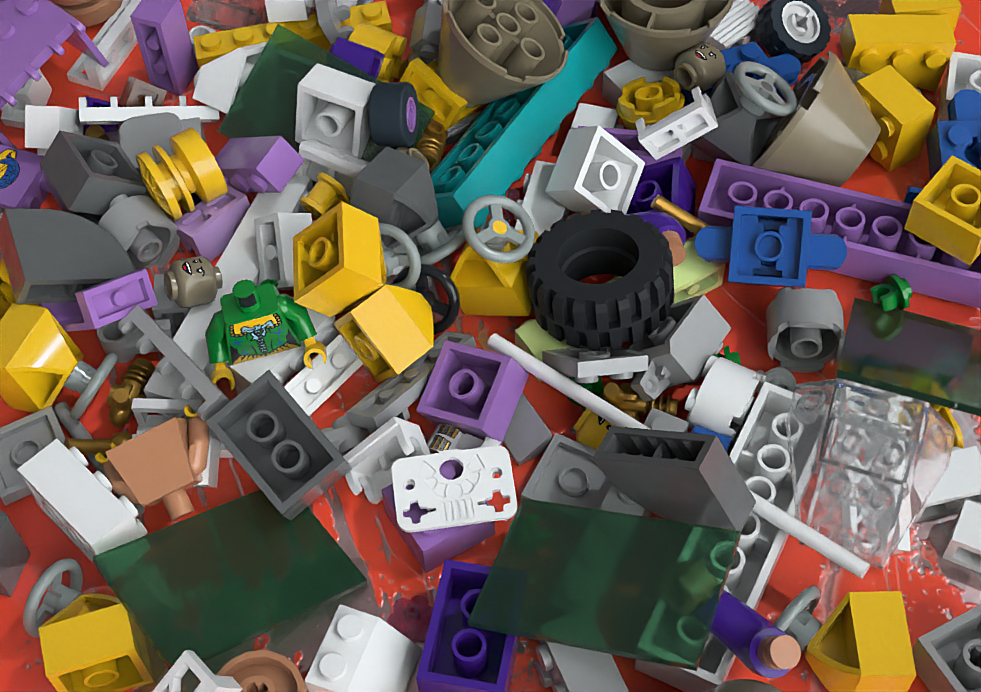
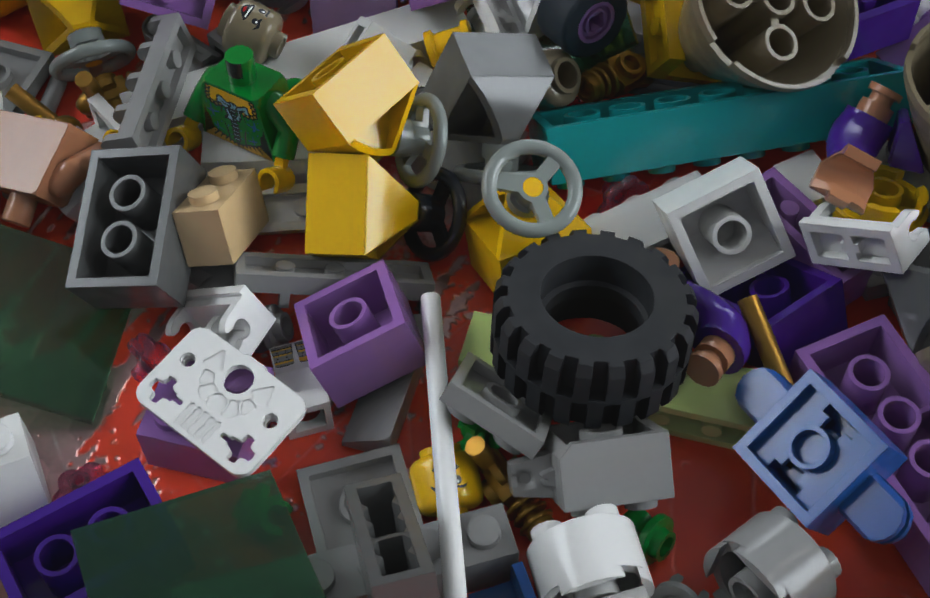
camera: 45 degrees right, 0 degrees up
none -> clear pink plant [127,333,171,382]
none -> tan brick [172,165,269,267]
none -> nougat piece [809,81,903,216]
none -> dark purple slope [885,108,924,174]

